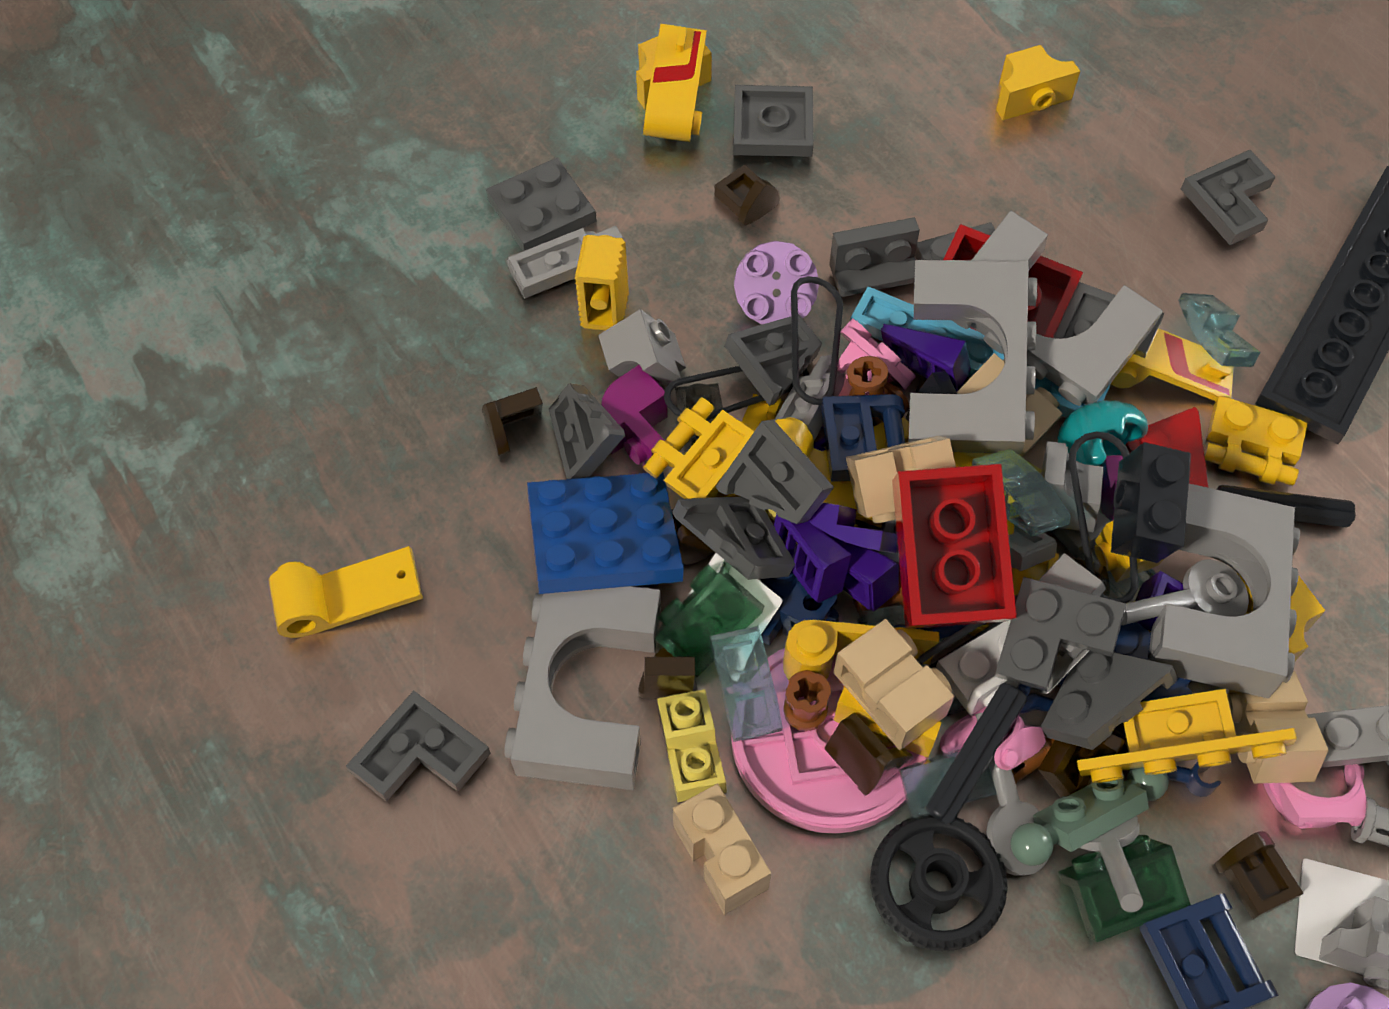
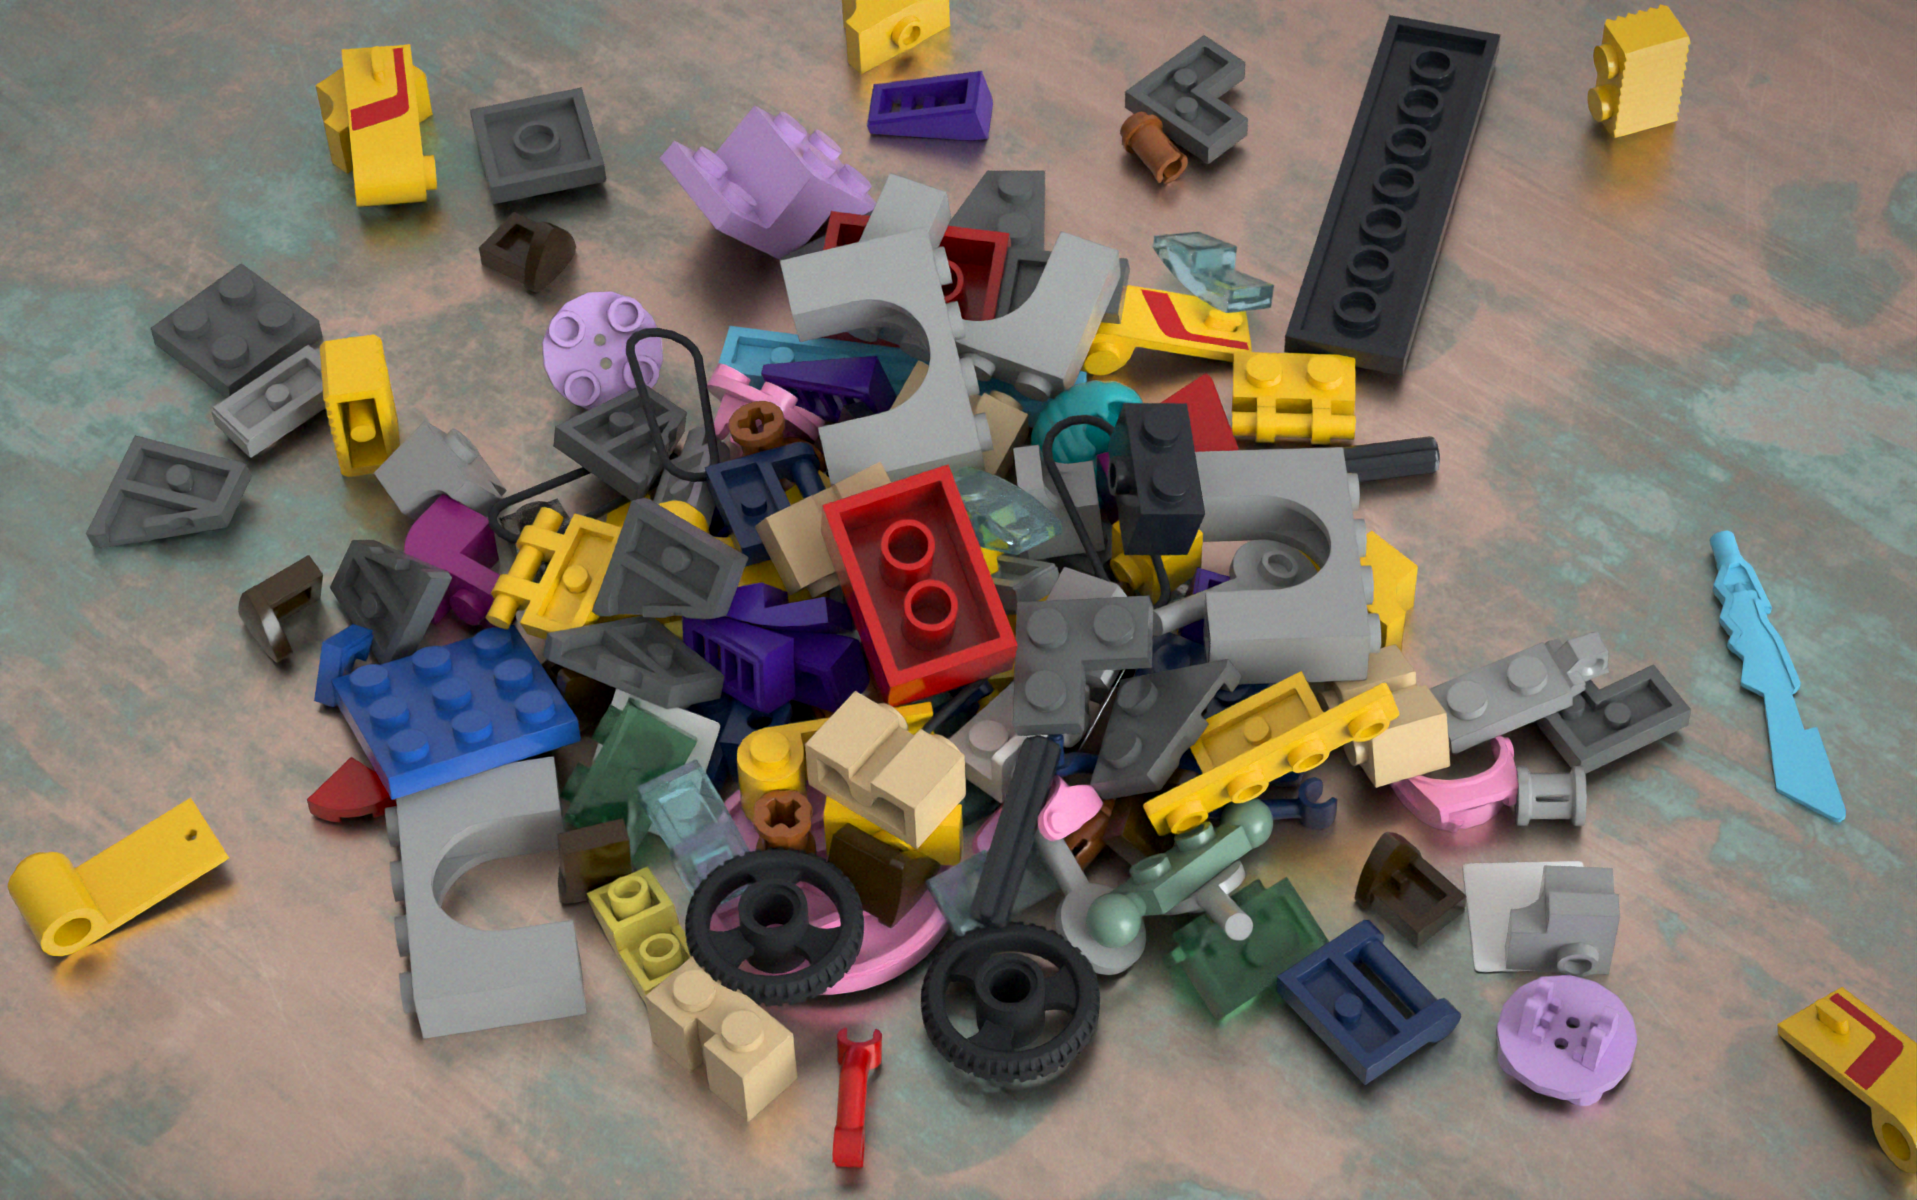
camera: 15 degrees left, 10 degrees down
dark grey plate [346,690,491,802] -> none
dark grey bracket [829,217,920,297] -> none
none -> dark grey wing [86,435,252,548]
none -> red tile [307,757,397,822]
none -> blue tile [314,624,373,707]
none -> lavender bracket [659,106,876,259]
none -> black wheel [685,847,864,1007]
none -> red arm [832,1027,882,1168]
none -> dark purple slope [867,71,993,140]
none -> dark grey wing [948,171,1045,251]
none -> dark orange pin [1120,112,1188,184]

